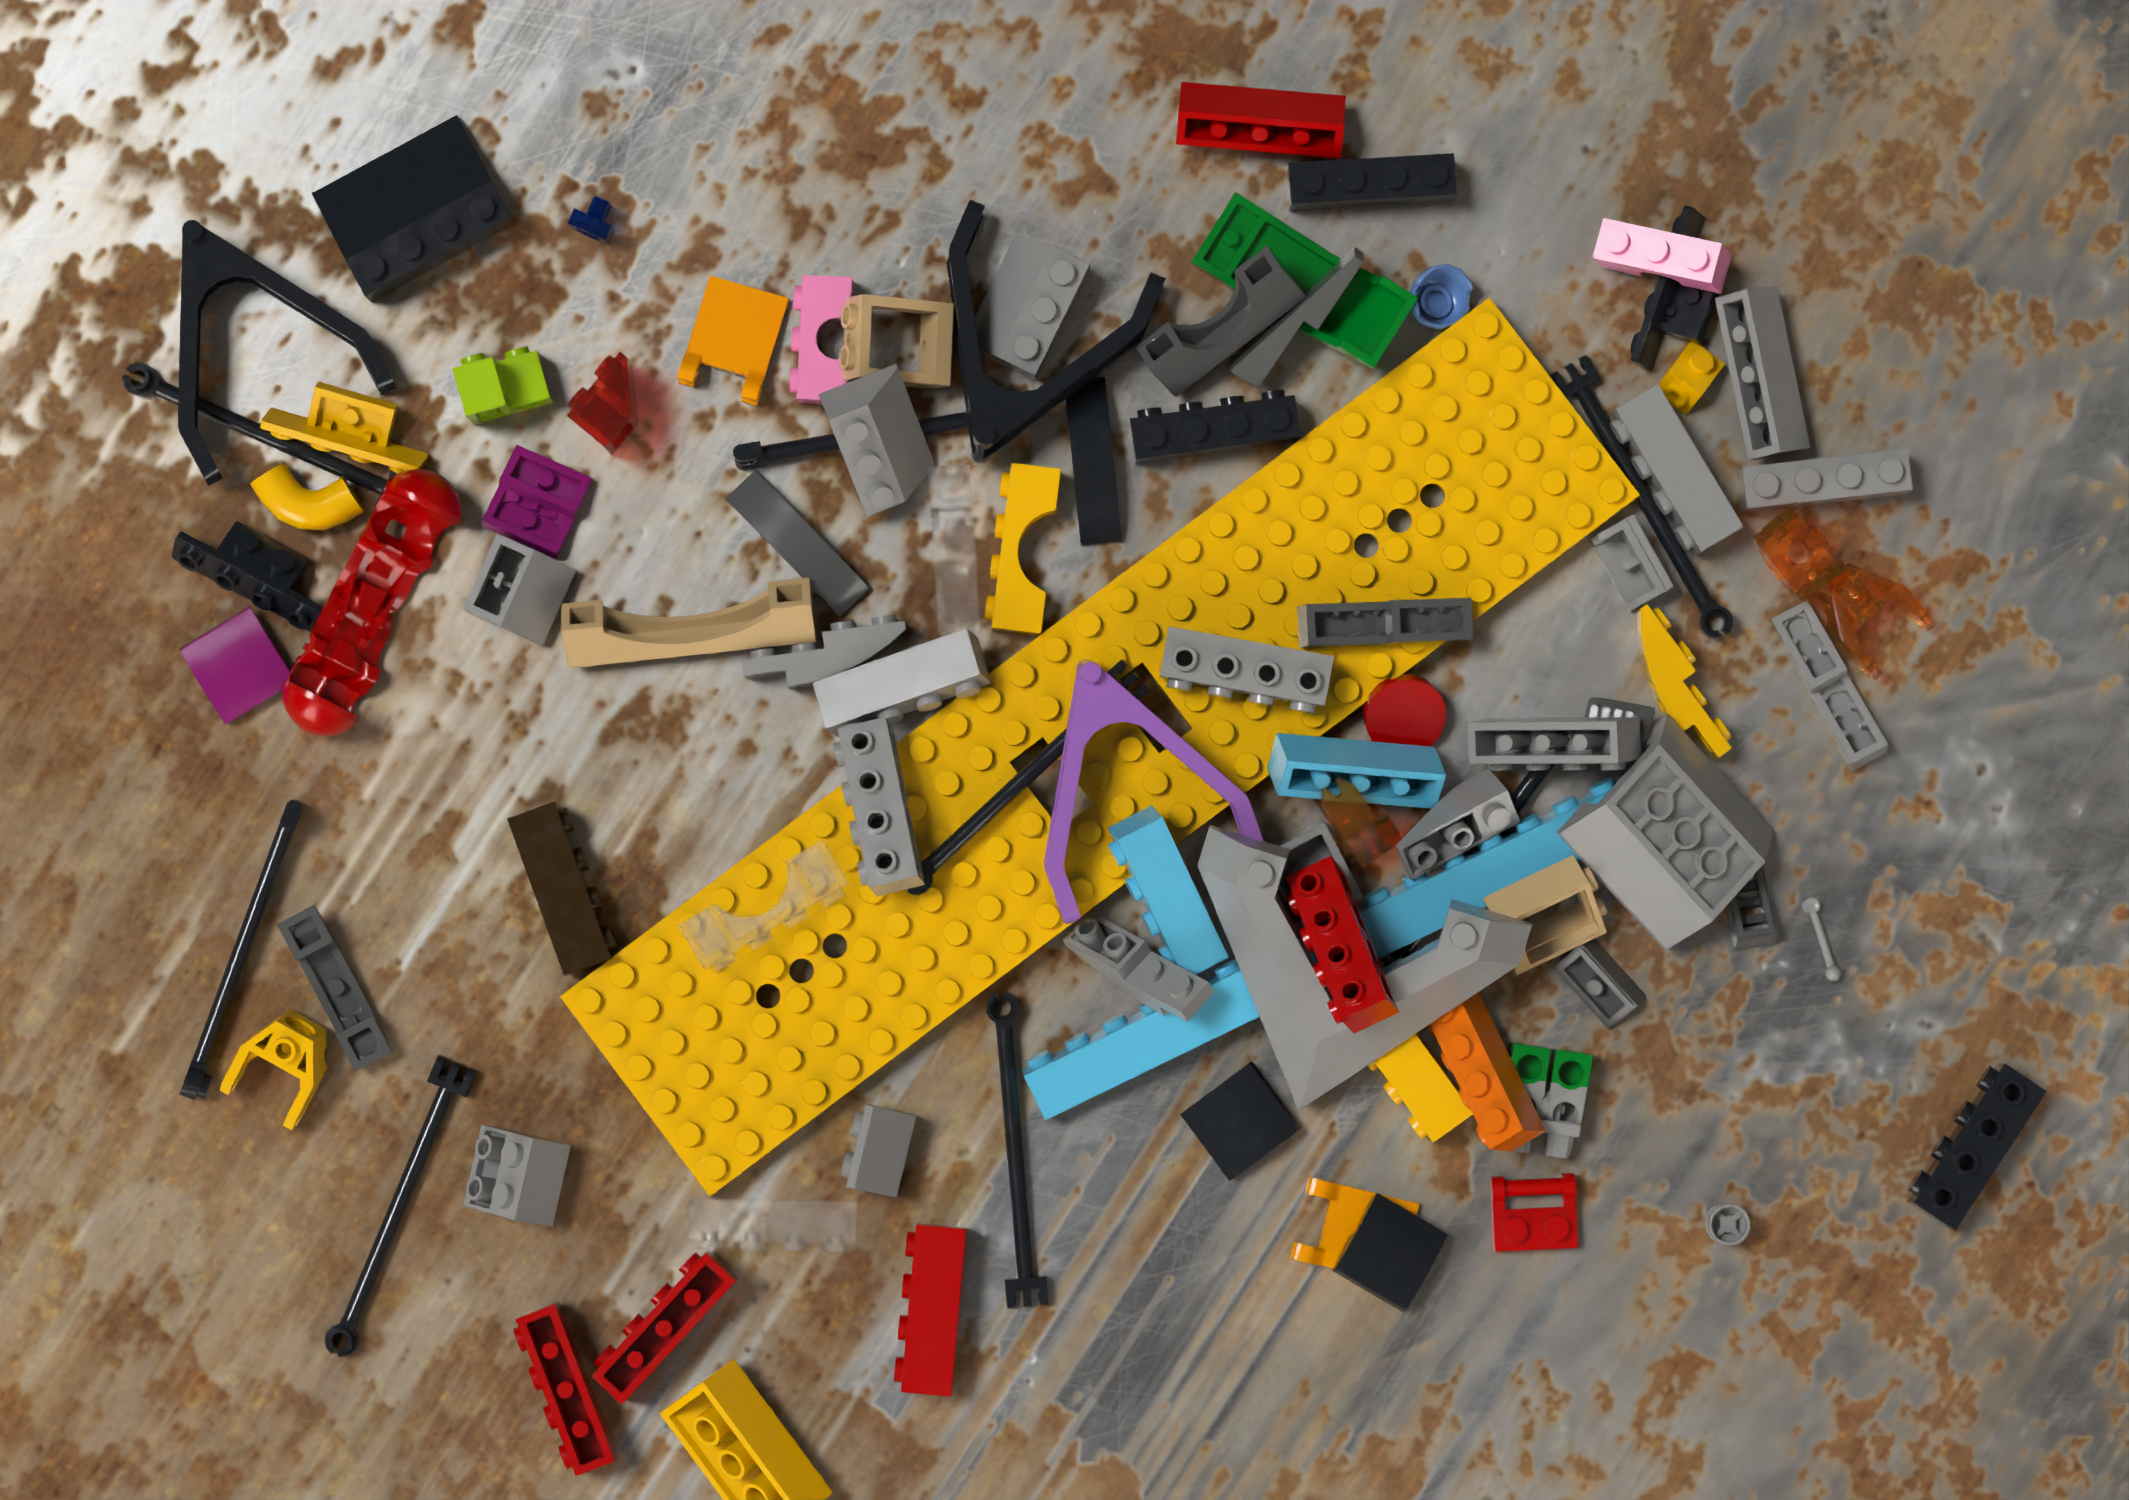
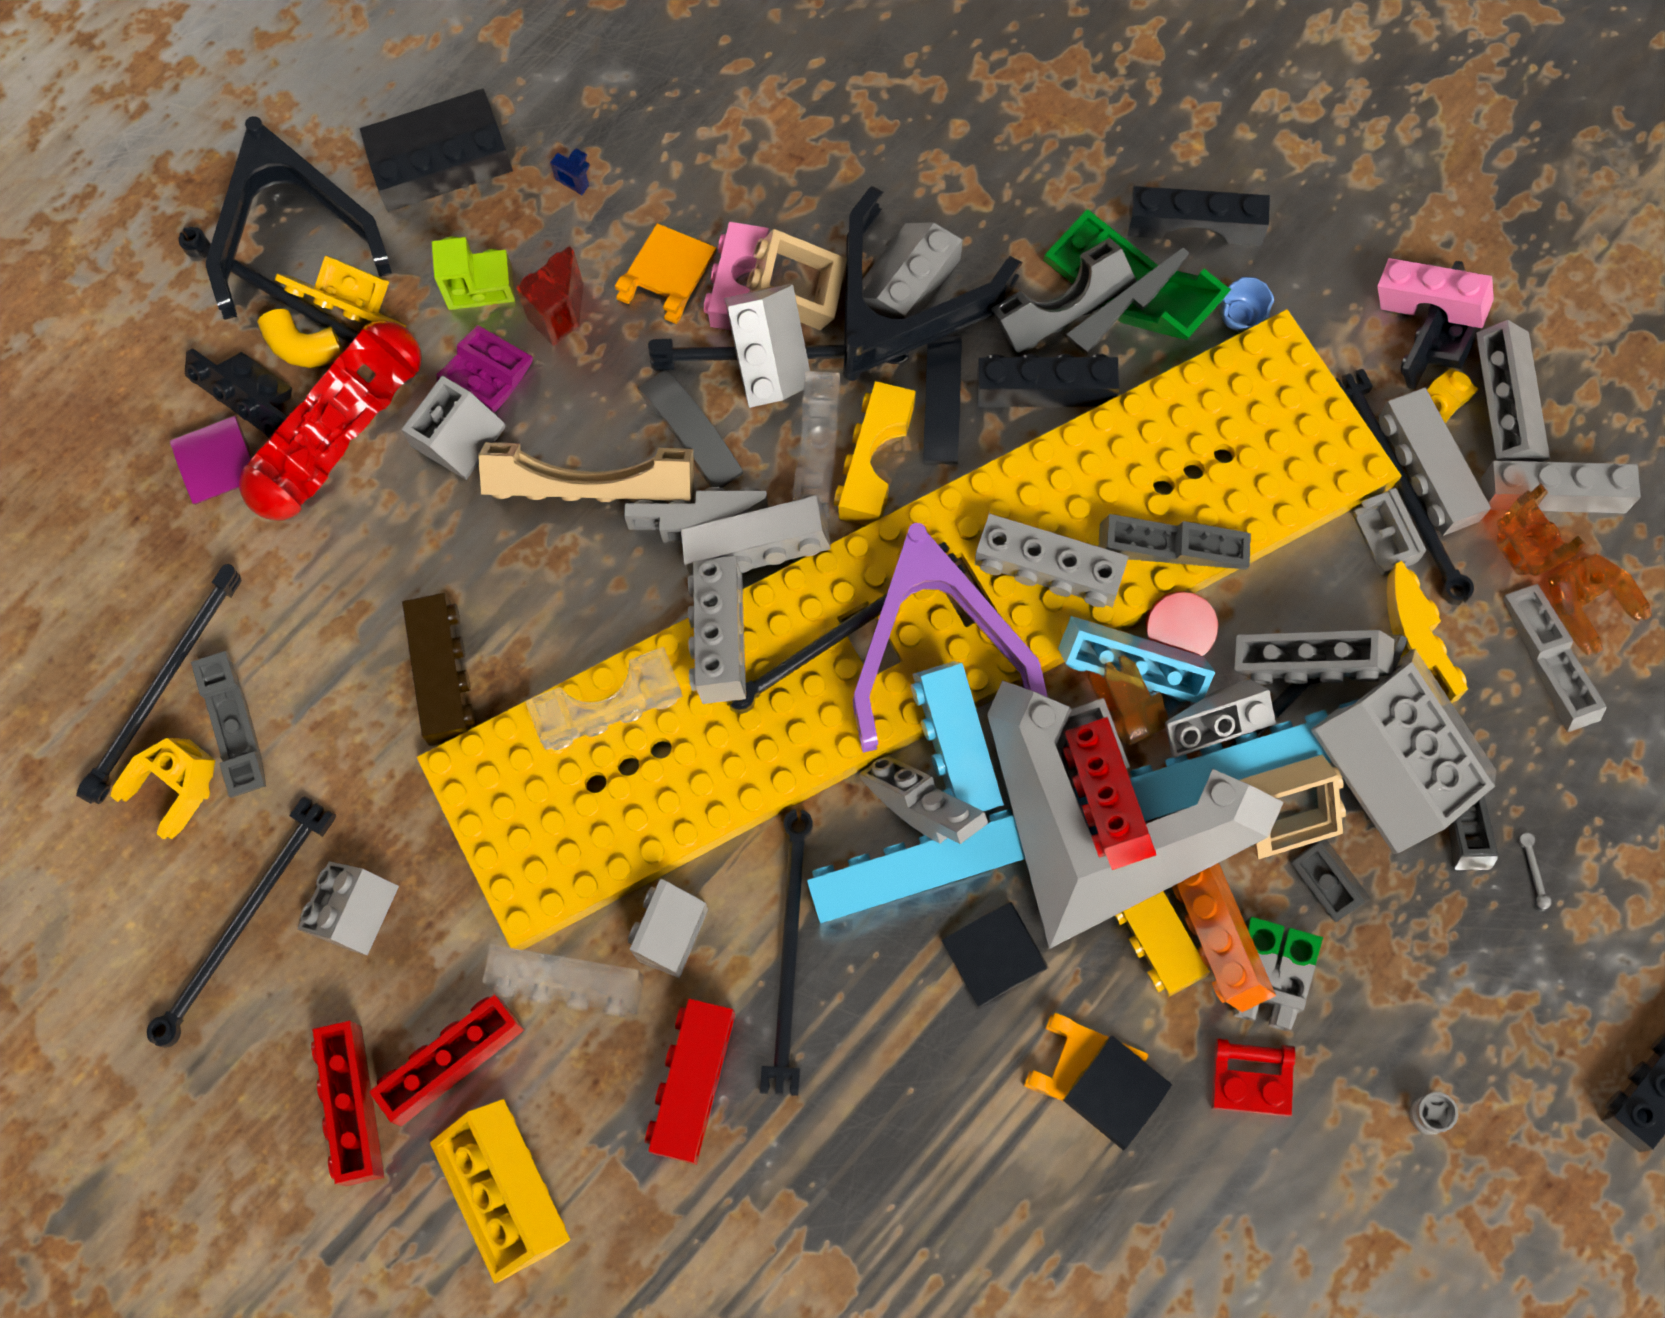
camera: 10 degrees right, 15 degrees down
red brick [1176,82,1346,158] -> none

